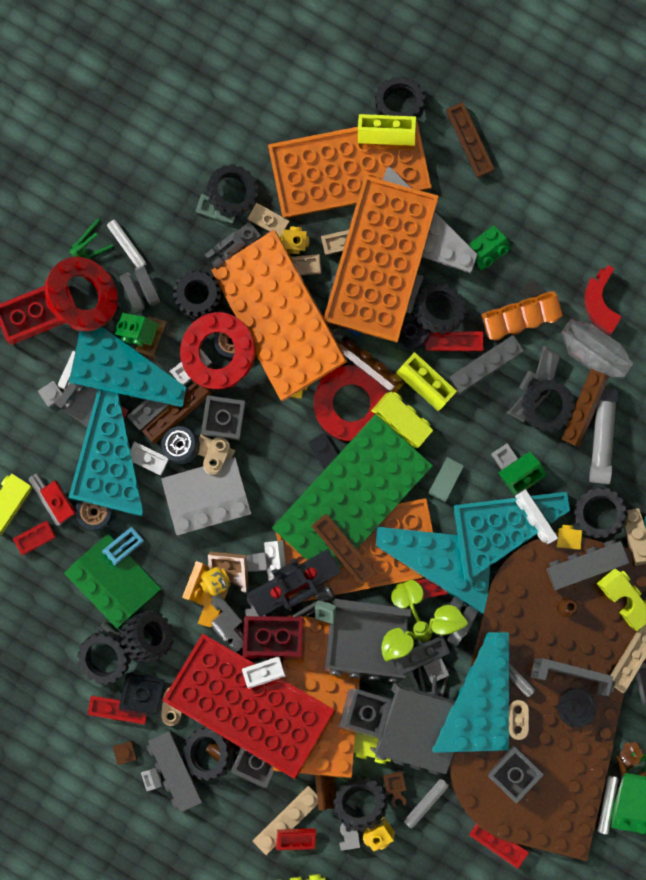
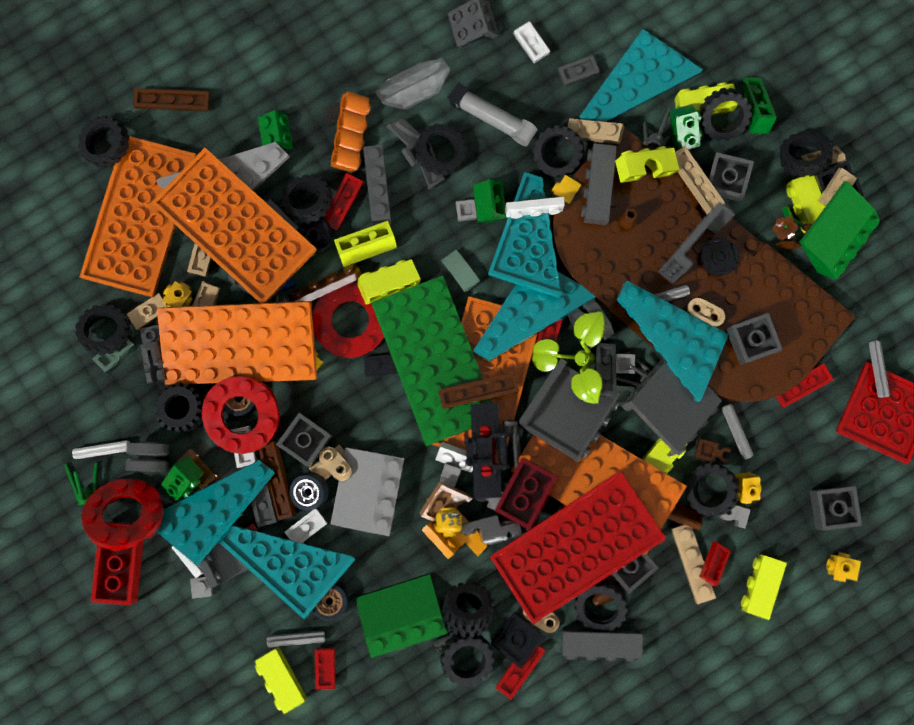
camera: 65 degrees left, 0 degrees up
red plate [40,480,77,523] -> none
medium azure tile [102,527,144,566] -> none
reddish brown plate [112,741,137,765] -> none
light grey plate [141,768,162,791] -> none
white plate [242,657,286,689] -> none
sand green plate [315,600,336,624] -> none
dark grey brick [338,689,391,738] -> none
neon yellow brick [358,114,416,146] -> none
reddish brown plate [562,368,610,447] -> none
red arch [584,265,622,336] -> none
white axle [598,776,619,834] -> none

